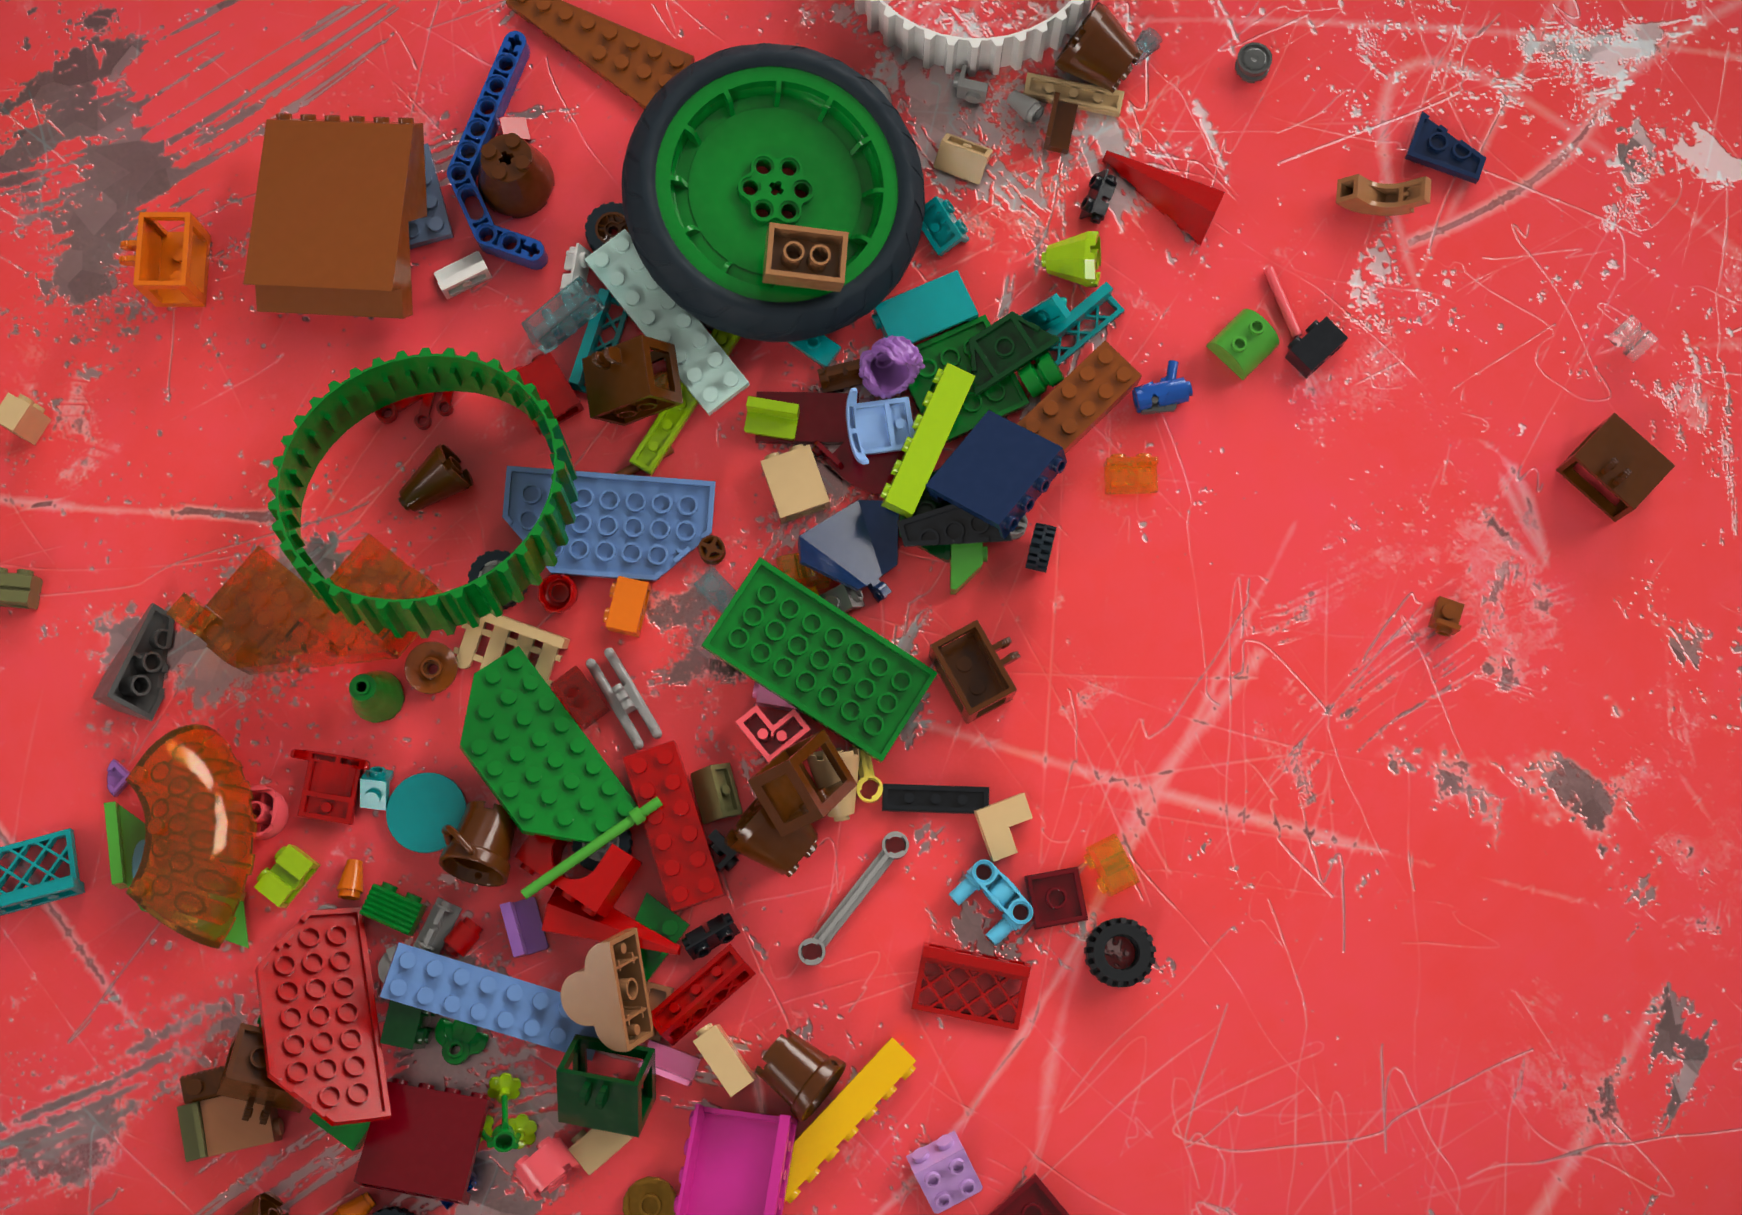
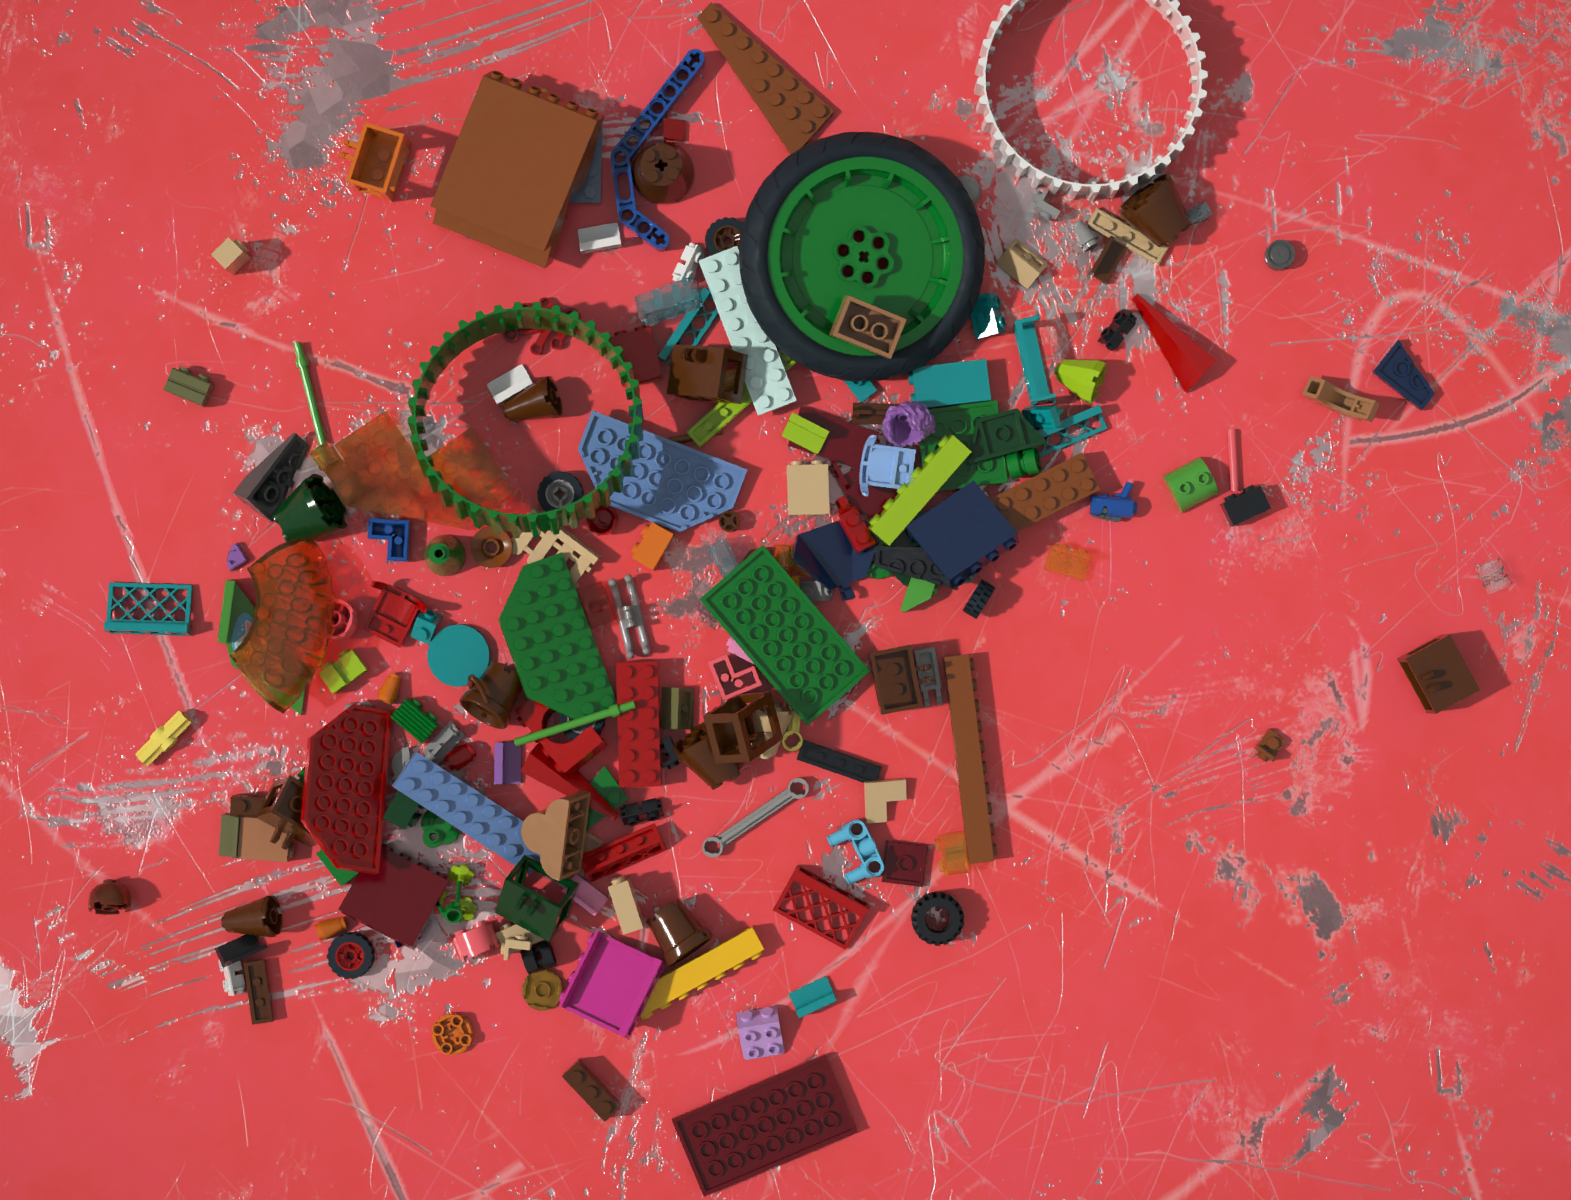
camera: 20 degrees right, 10 degrees up
none -> light yellow piece [135,710,193,767]
none -> dark green cone [273,474,348,544]
none -> bright green bar [293,342,331,464]
none -> blue brick [367,518,411,562]
none -> white panel [487,364,534,406]
none -> tan bracket [500,935,533,960]
none -> black wheel [520,941,557,975]
none -> teal panel [789,976,837,1018]
none -> red hinge [835,495,876,554]
none -> green tile [867,562,892,579]
none -> light grey hinge [914,647,943,707]
none -> dark orange brick [943,654,997,864]
none -> teal piece [1013,312,1056,406]

